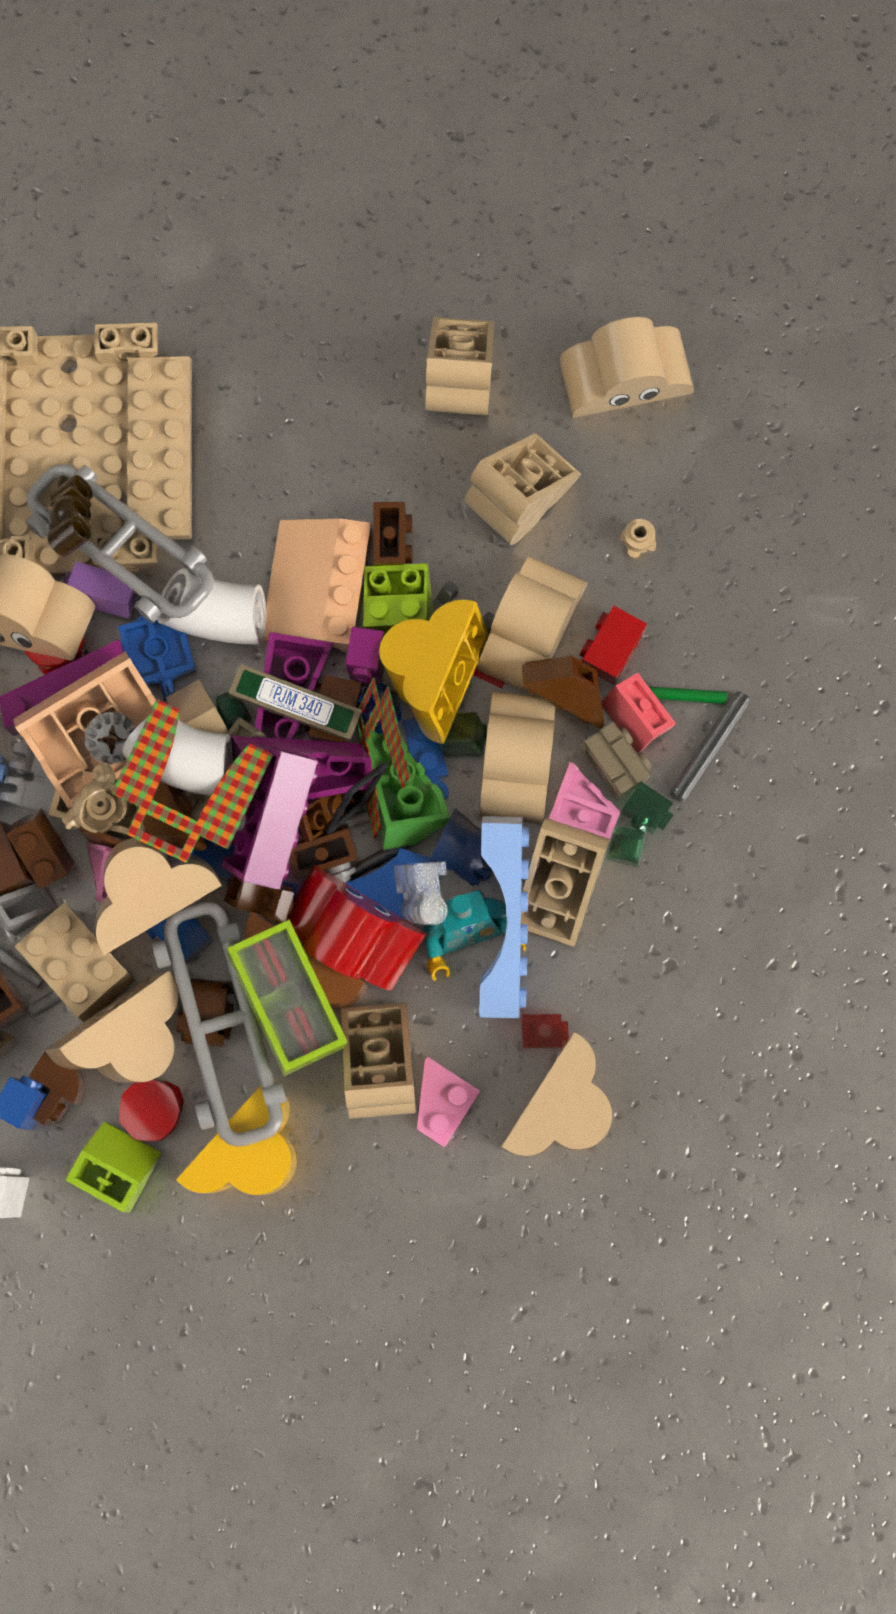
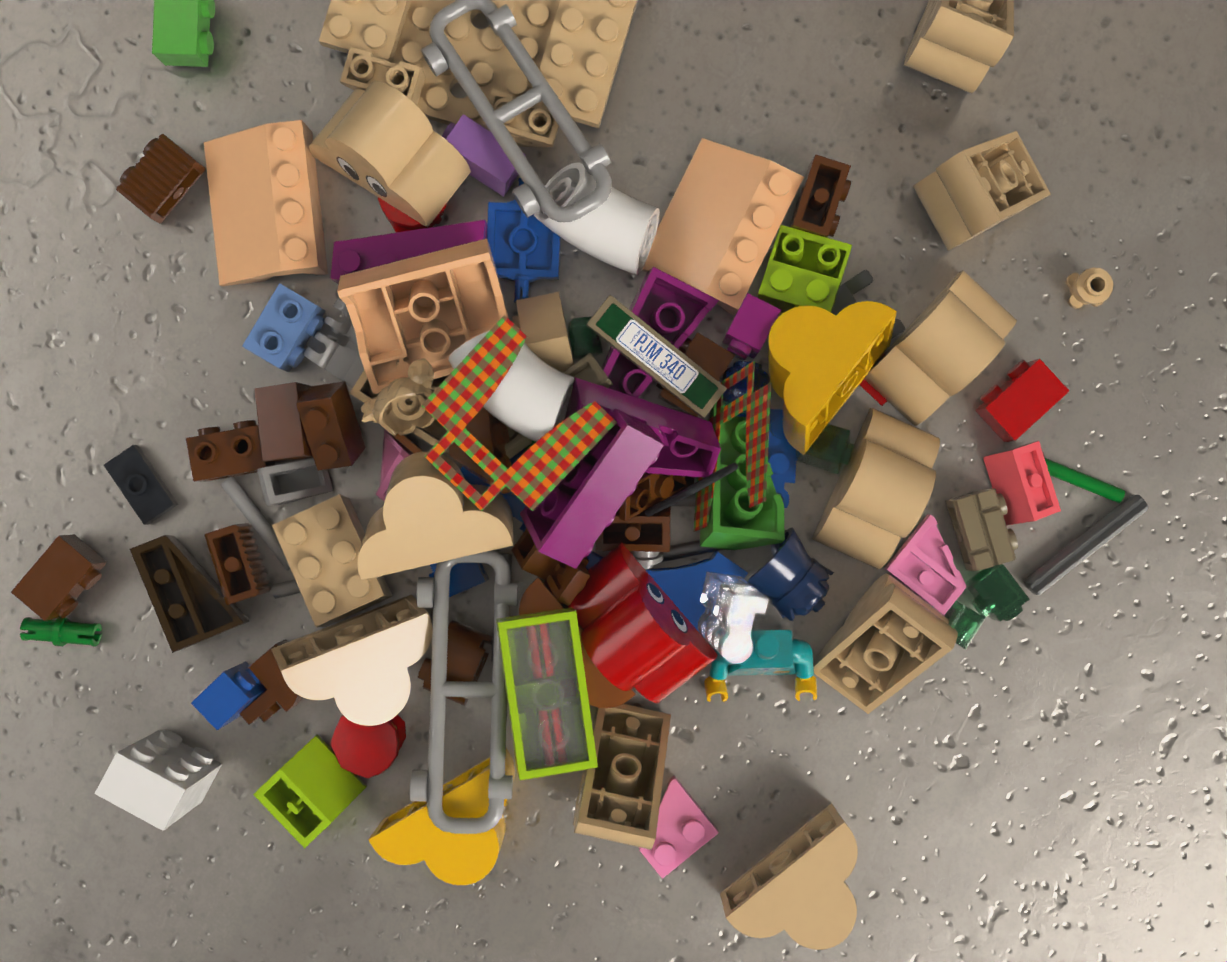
camera: 10 degrees right, 10 degrees up
dark brown piece [47,475,93,557] -> none
light grey gear [85,712,136,765] -> none
light blue arch [479,816,529,1018] -> none
clear red brick [521,1014,569,1050] -> none
reddish brown slope [522,656,605,729] -> none
tan brick [559,317,694,418] -> none

